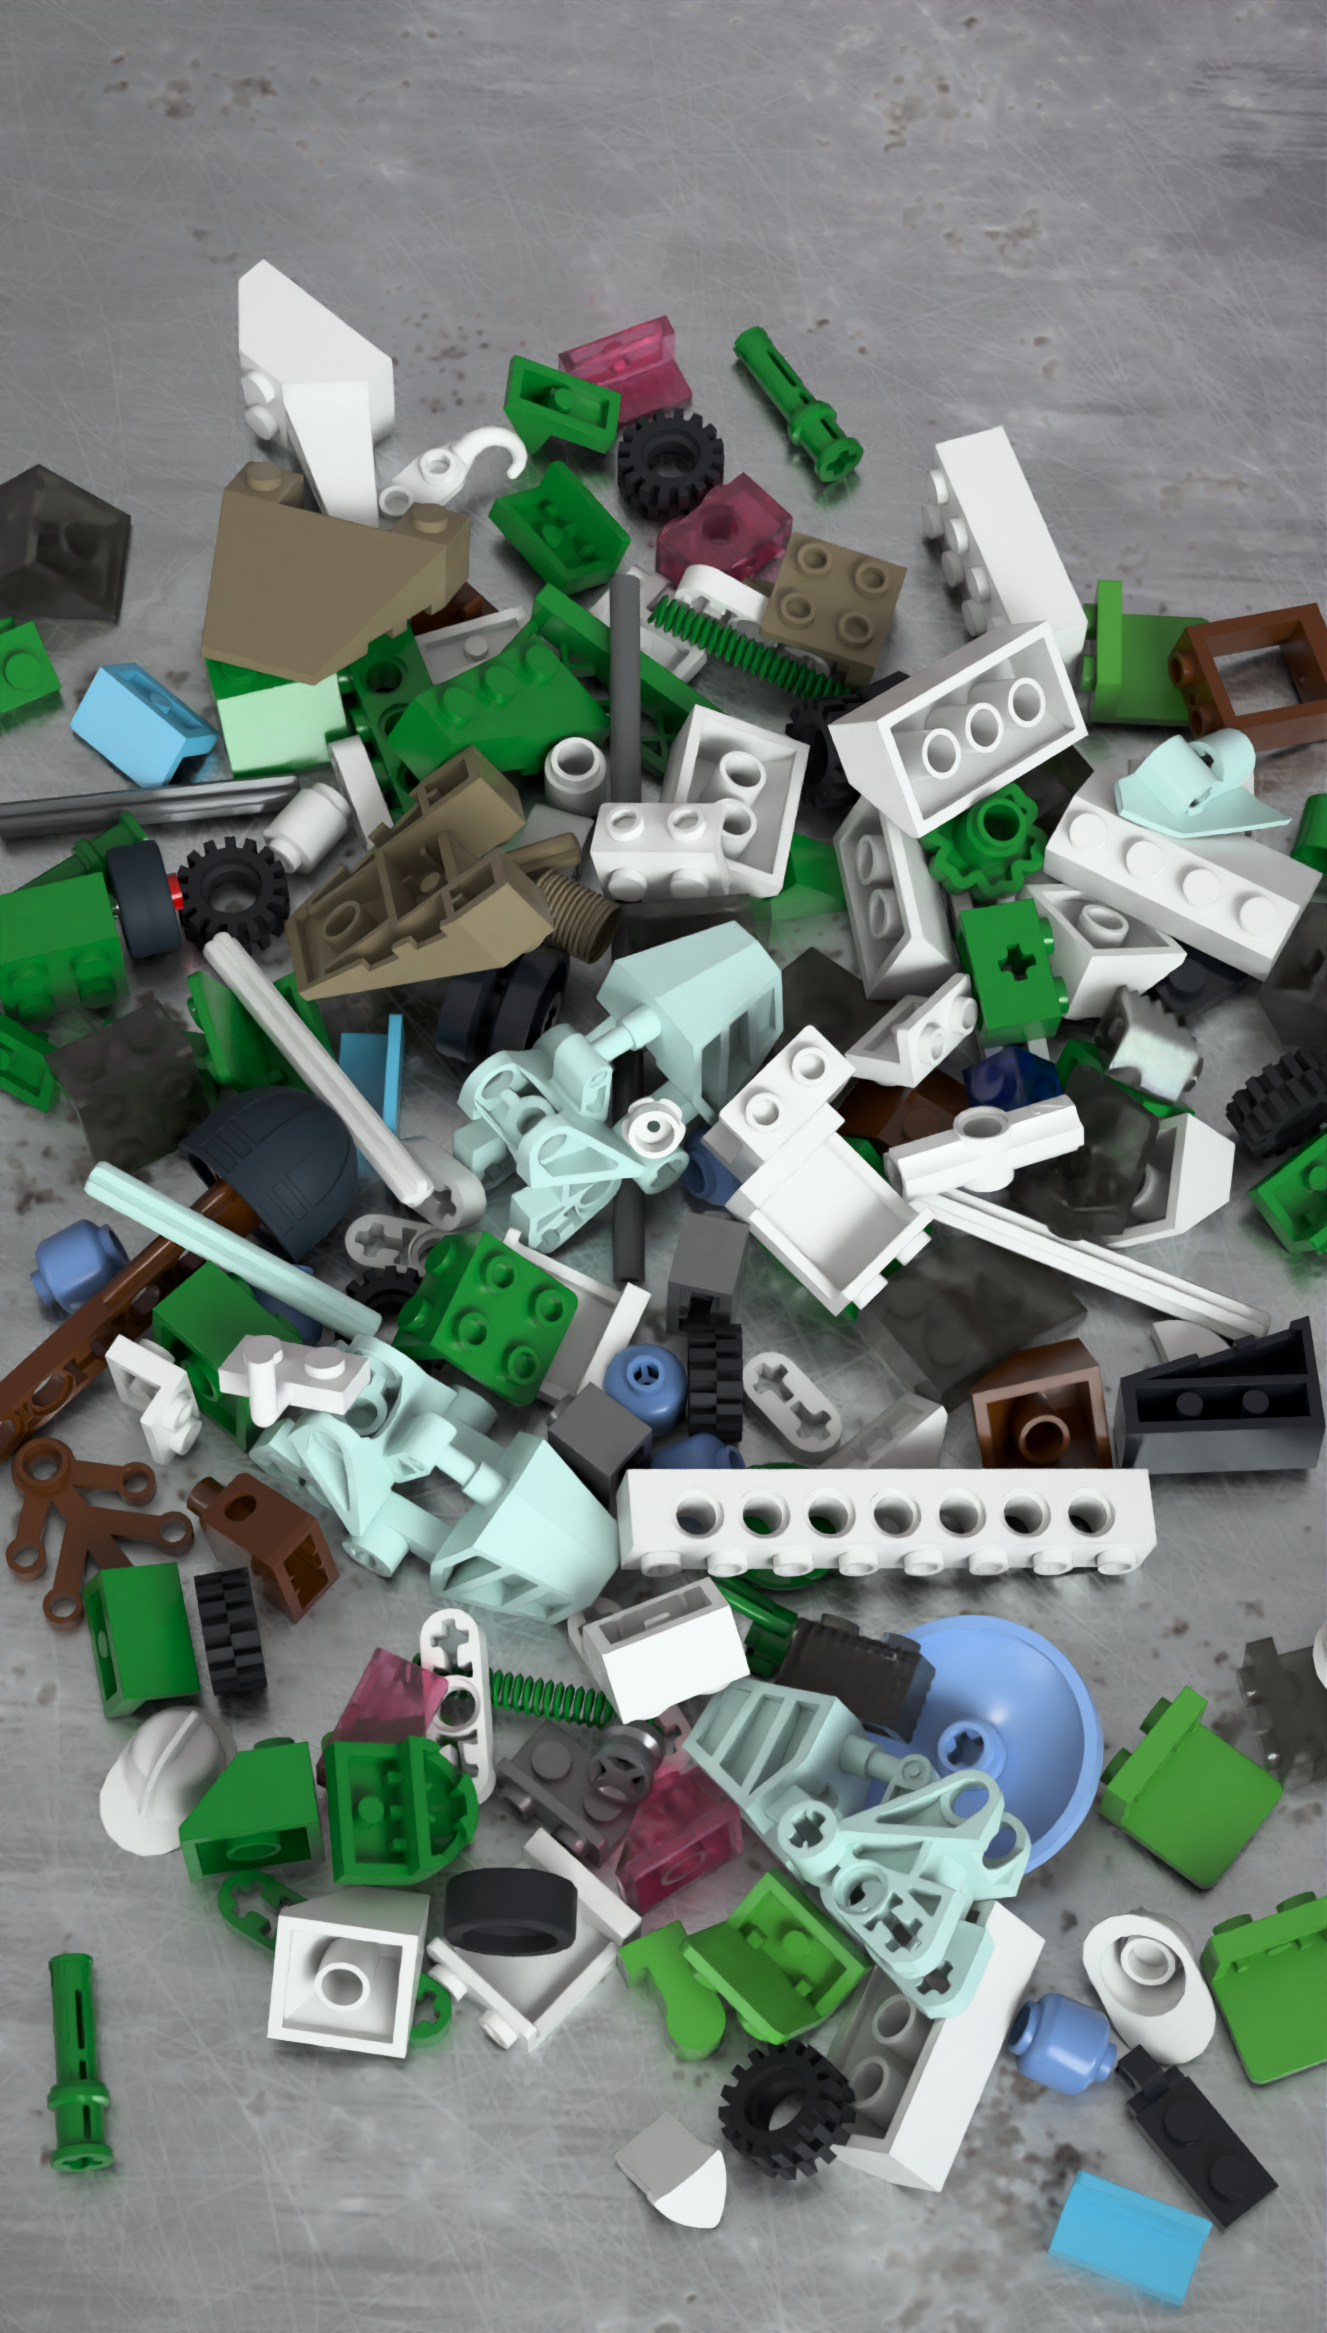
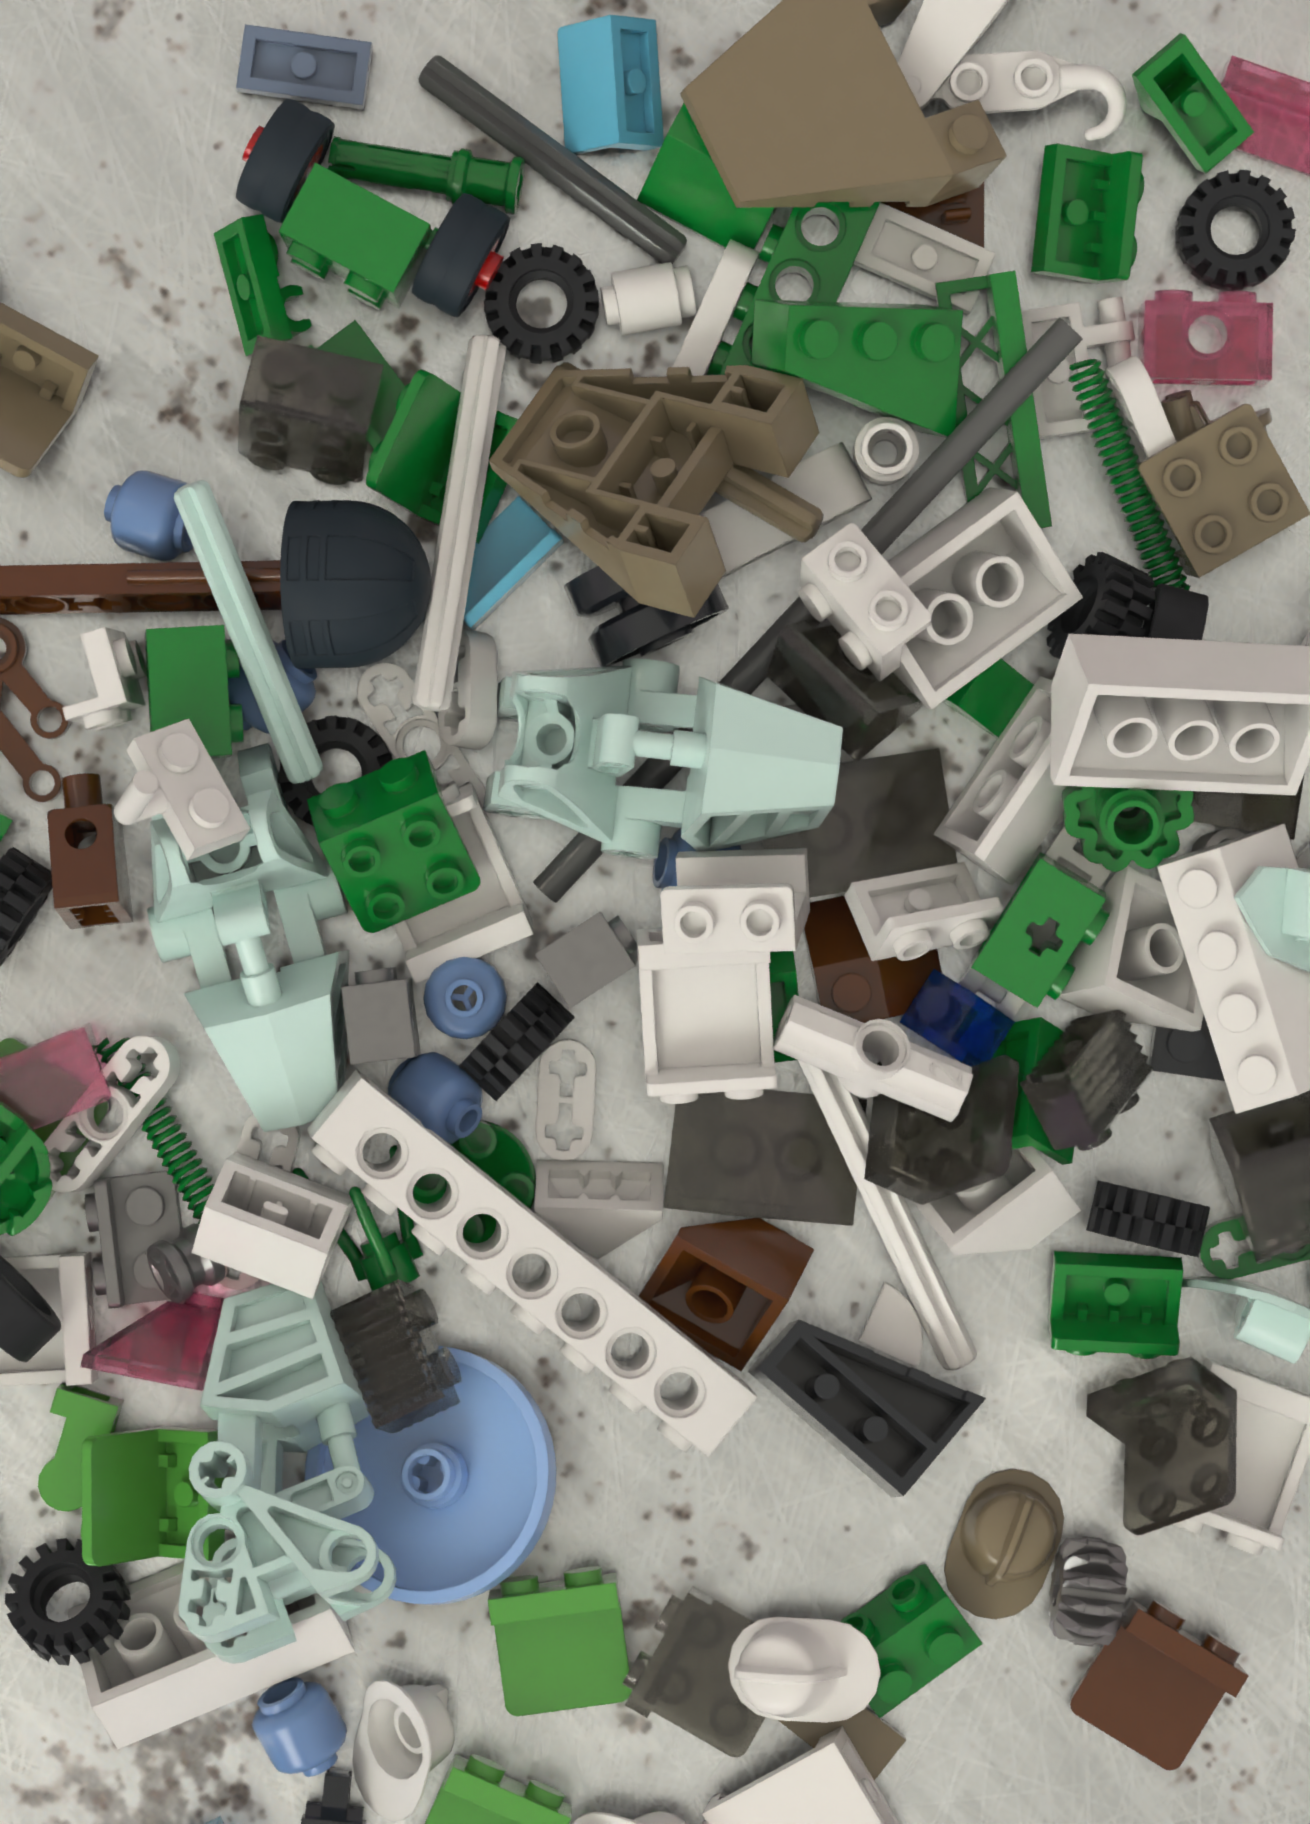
camera: 40 degrees right, 25 degrees up
dark tan piece [535,869,623,965] -> none
white plate [621,1096,686,1159] -> none

